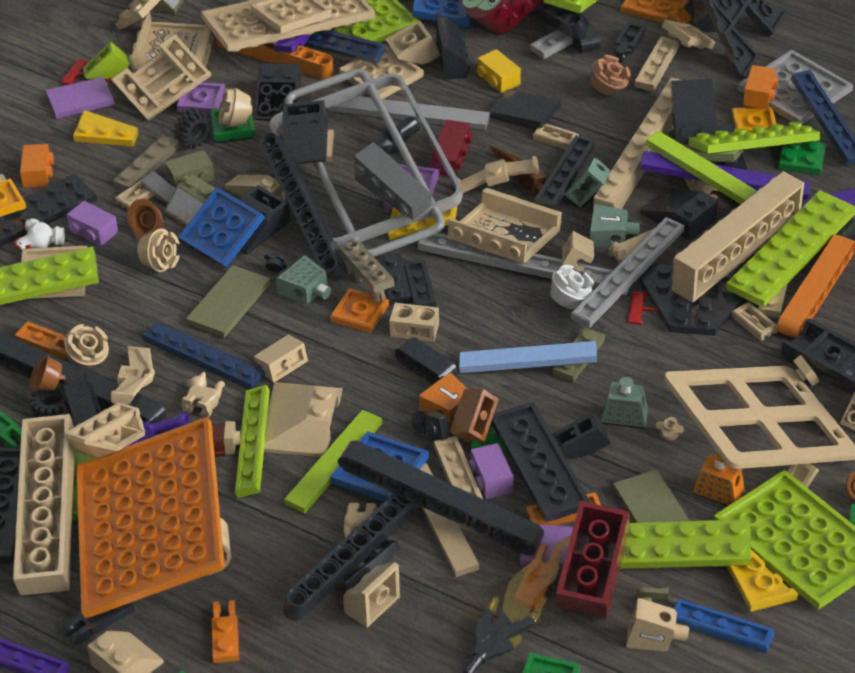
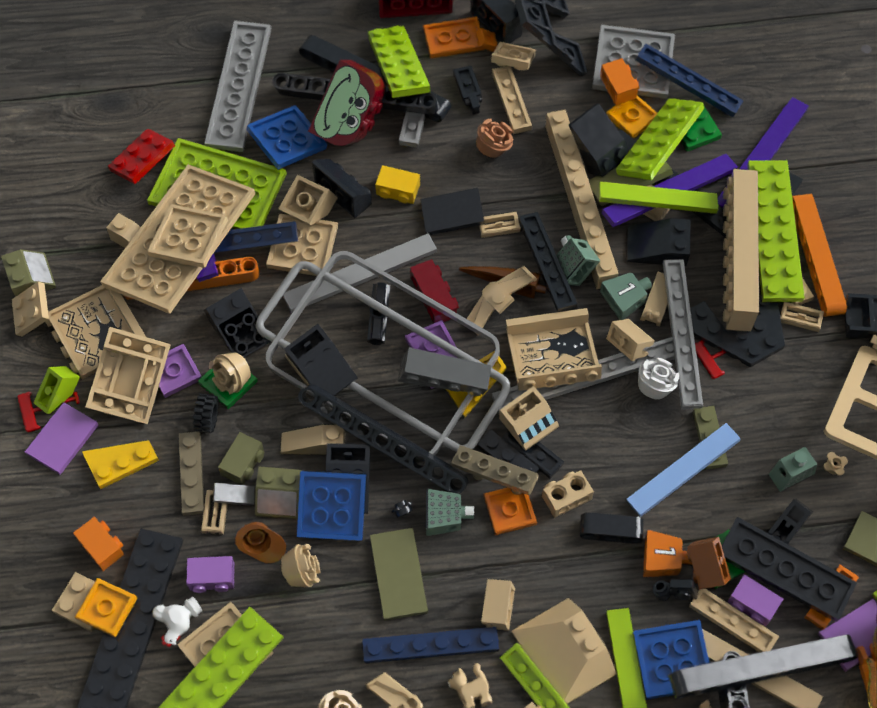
camera: 40 degrees left, 20 degrees up
none -> tan slope [500,386,559,451]

